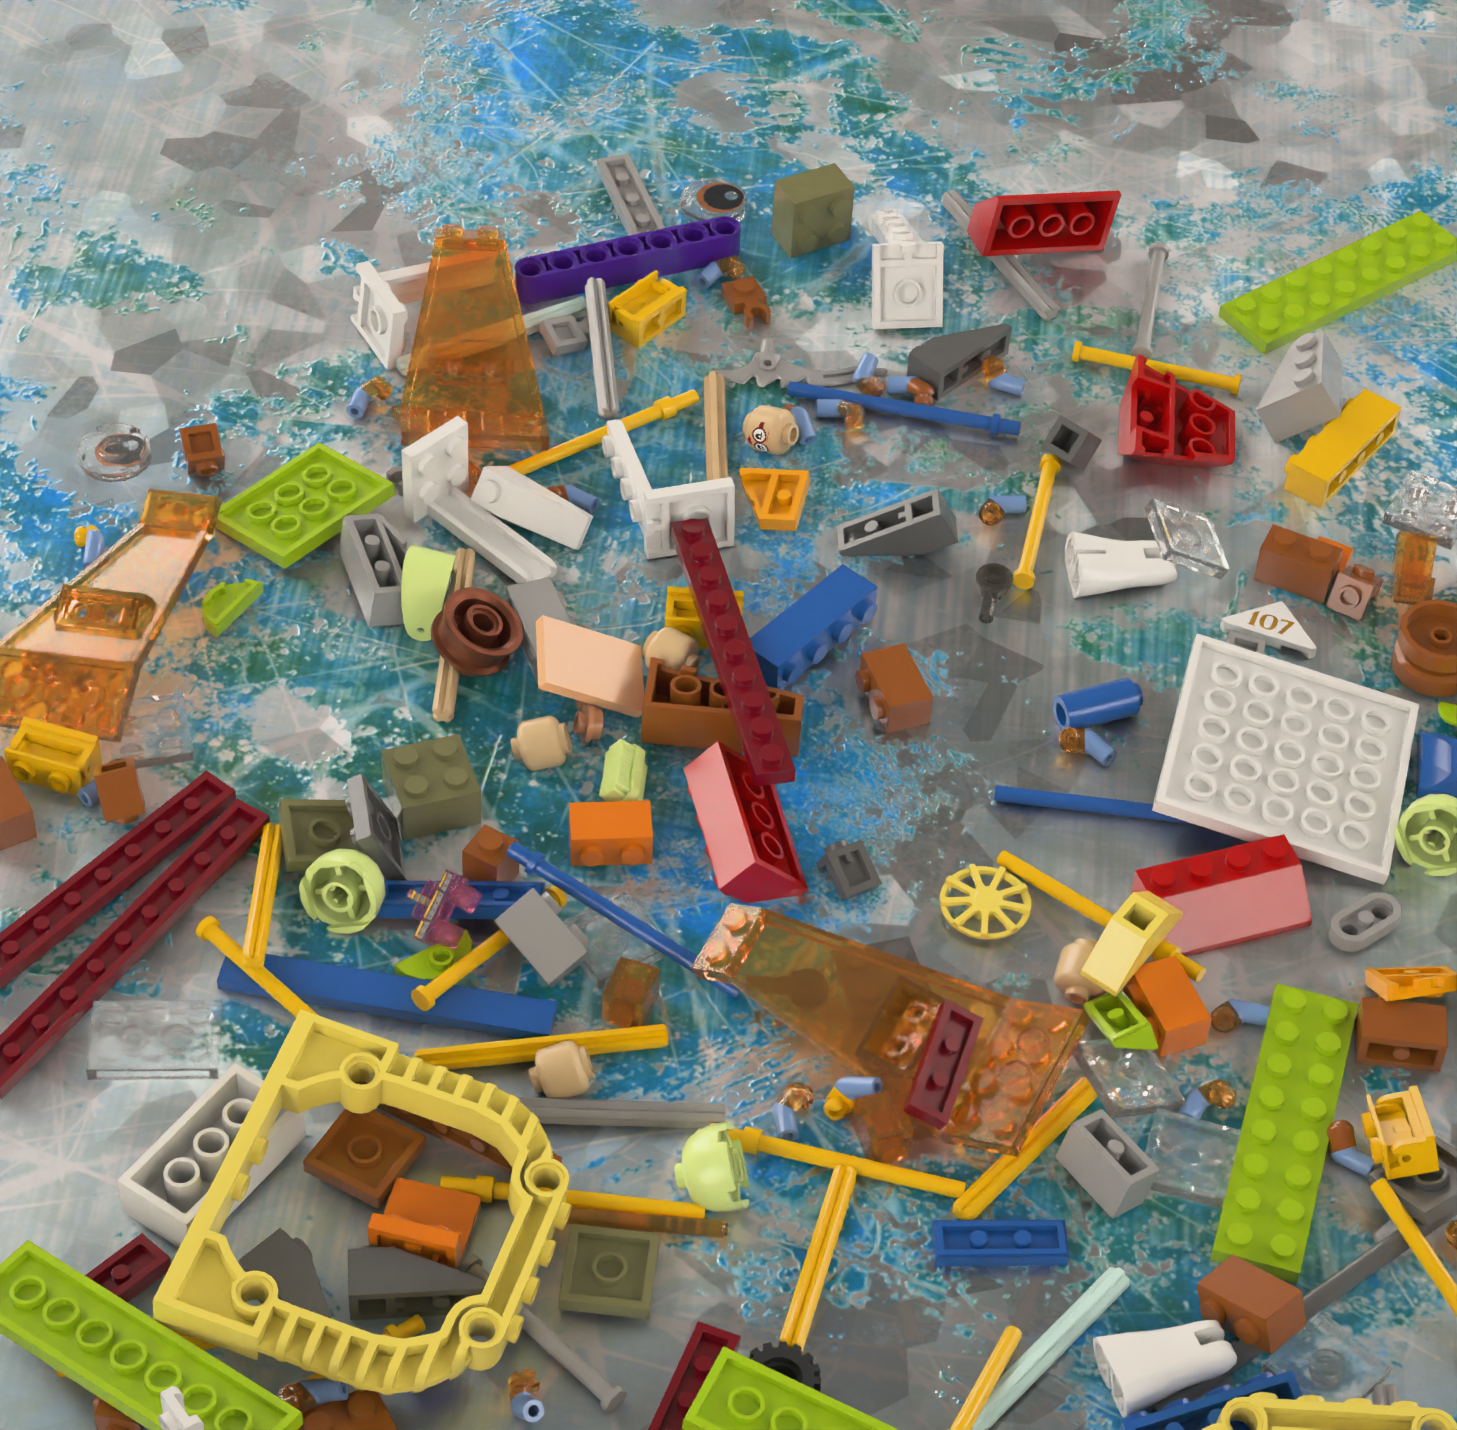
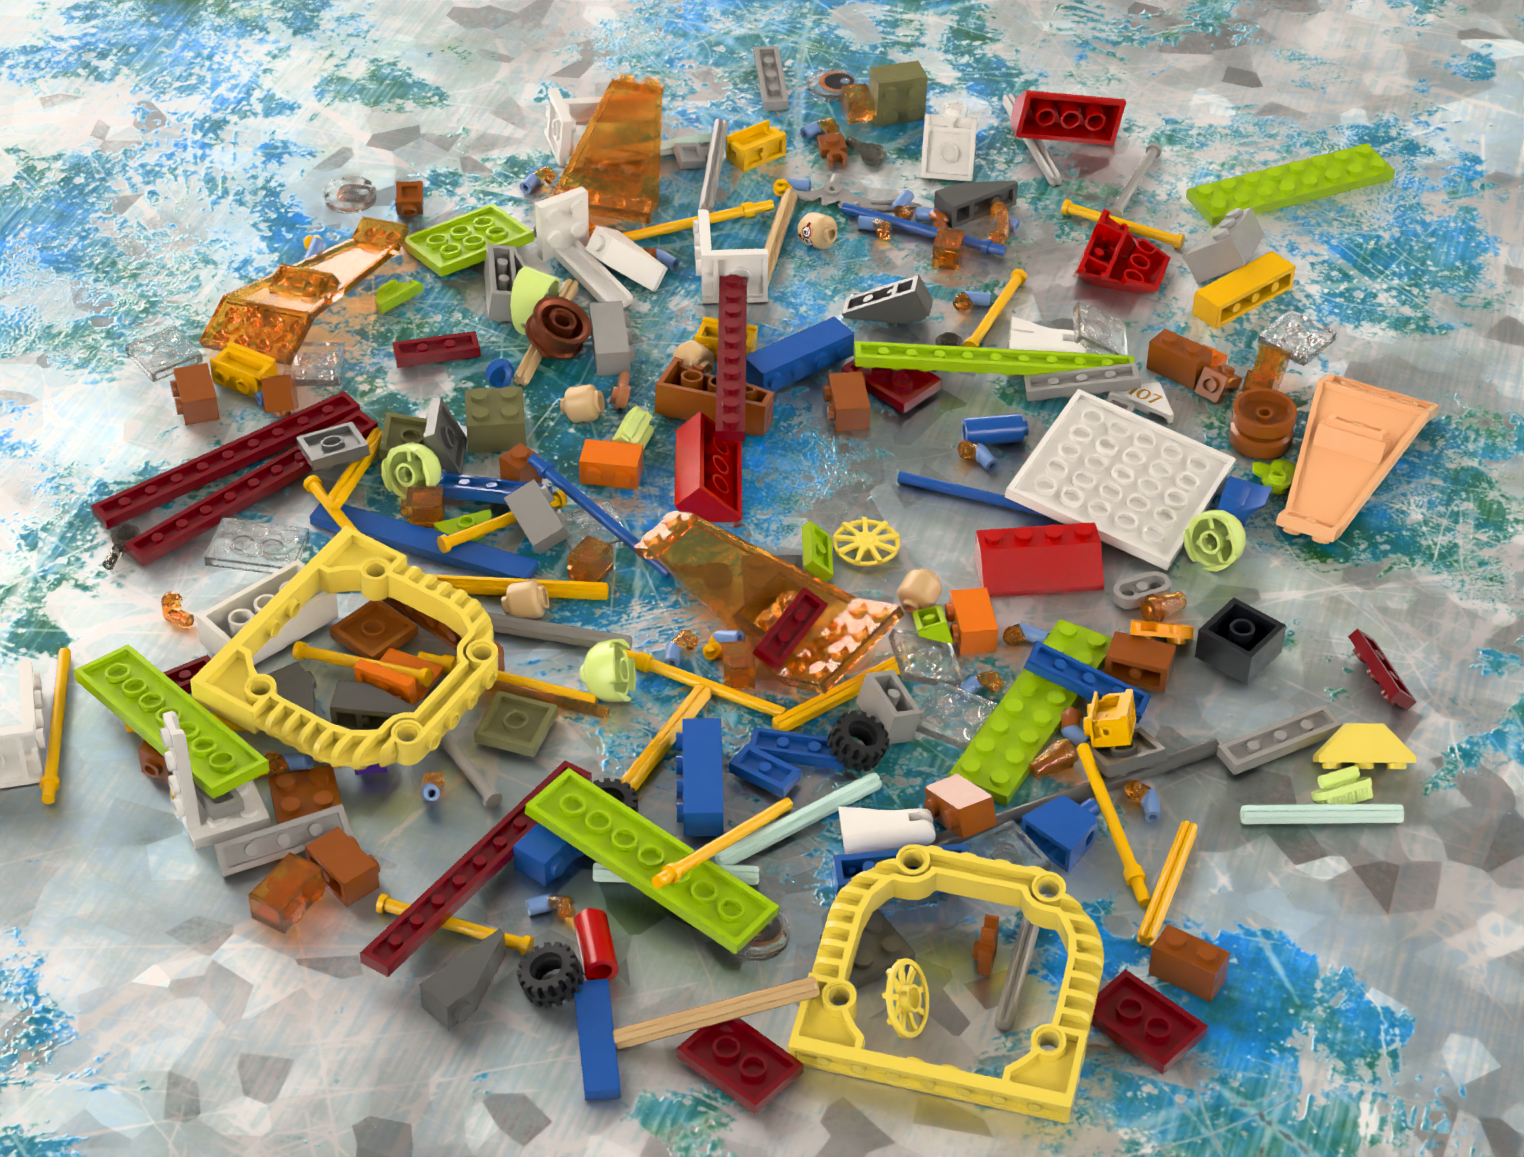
camera: 15 degrees right, 5 degrees down
clear pink hips [407,869,482,949] -> none
dark purple beam [514,216,741,304] -> none
light nougat tile [536,615,644,718] -> none
light orange wing [739,468,811,531] -> none
medium blue arm [782,404,817,445] -> none
dark grey bracket [816,839,882,901] -> none
yellow bar [996,850,1206,983] -> none
dark grey brick [1041,415,1102,471] -> none
light yellow slope [1080,891,1183,997] -> none
none -> clear orange arm [161,591,194,629]
none -> yellow bar [292,641,433,687]
none -> dark grey plate [296,422,370,471]
none -> dark red plate [392,331,481,368]
none -> clear orange brick [401,486,445,528]
none -> blue tile [485,358,515,388]
none -> blue brick [676,718,724,836]
none -> blue plate [729,744,801,798]
none -> arm [773,178,811,197]
none -> lime plate [802,520,834,582]
none -> black tyre [827,710,890,772]
none -> clear orange brick [841,83,873,124]
none -> dark red plate [841,359,942,413]
none -> clear smoke plate [846,136,887,167]
none -> lime plate [853,341,1135,376]
none -> clear orange brick [932,227,965,271]
none -> clear orange arm [989,209,1010,245]
none -> blue torso [1020,796,1100,873]
none -> blue tile [1023,640,1151,724]
none -> light grey plate [1024,363,1141,401]
none -> clear orange cone [1028,738,1078,780]
none -> clear orange cone [1140,591,1187,622]

